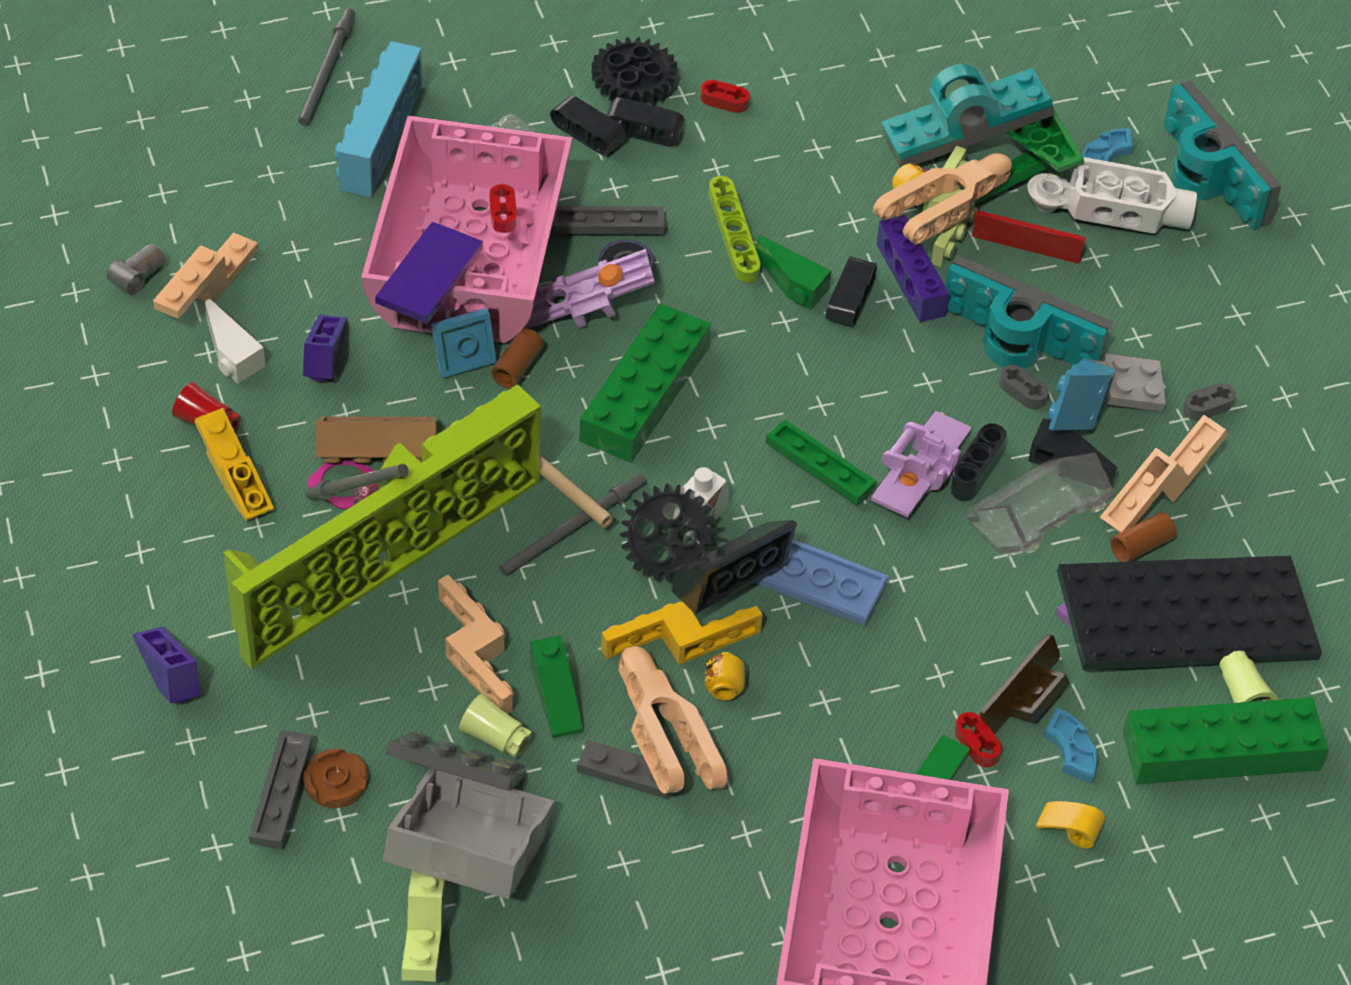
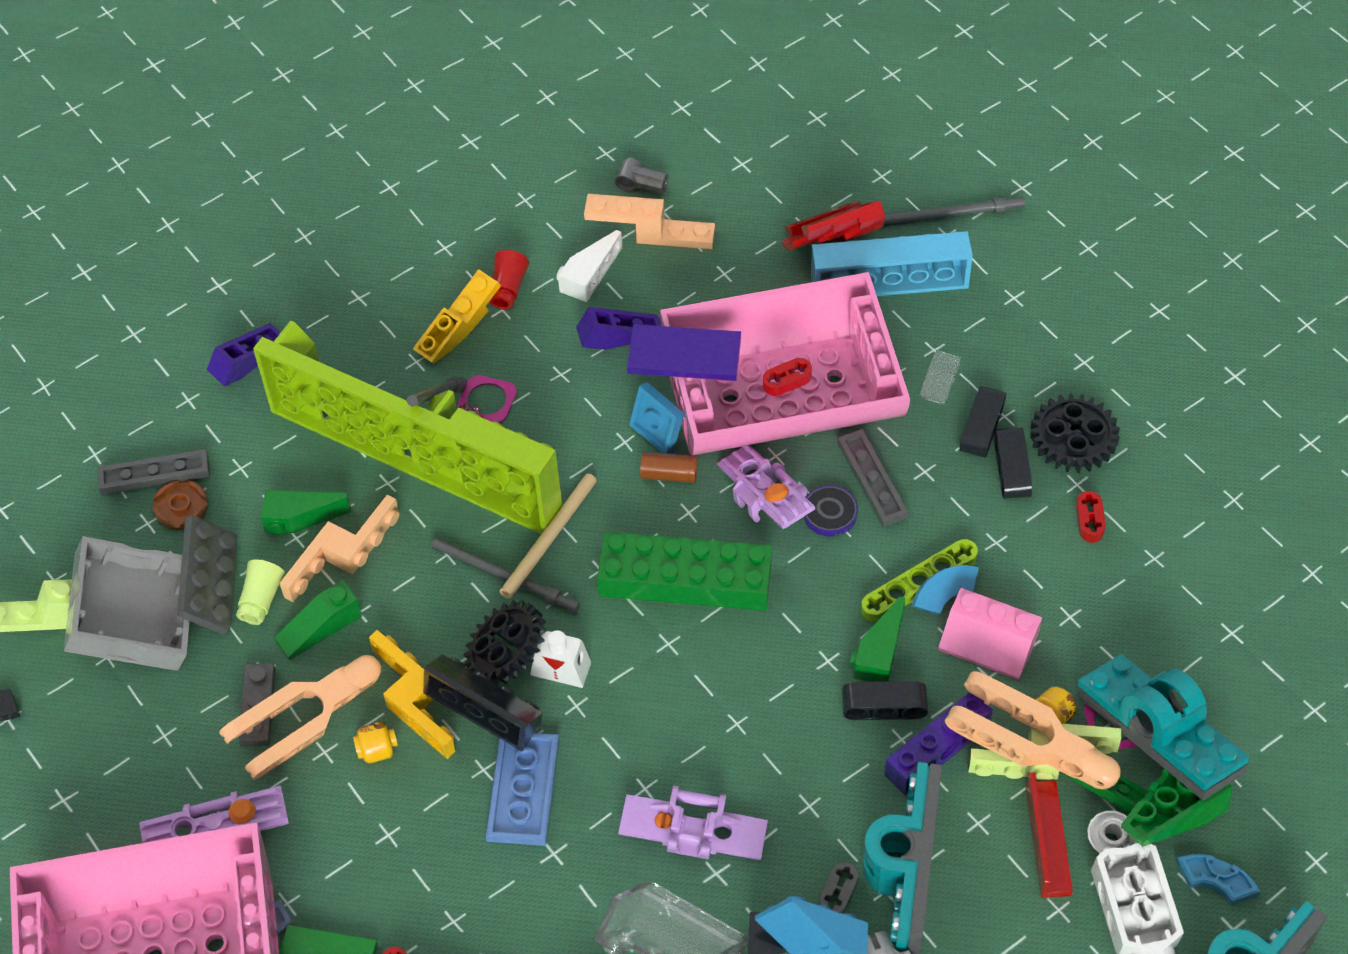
camera: 75 degrees right, 5 degrees up
medium nougat slope [316,416,438,463] -> none
green plate [766,419,876,505] -> none
black beam [951,423,1006,501] -> none
none -> lavender piece [139,785,289,843]
none -> green slope [260,490,351,535]
none -> red slope [782,200,885,251]
none -> dark azure tile [911,565,979,614]
none -> bright pink slope [938,588,1042,680]

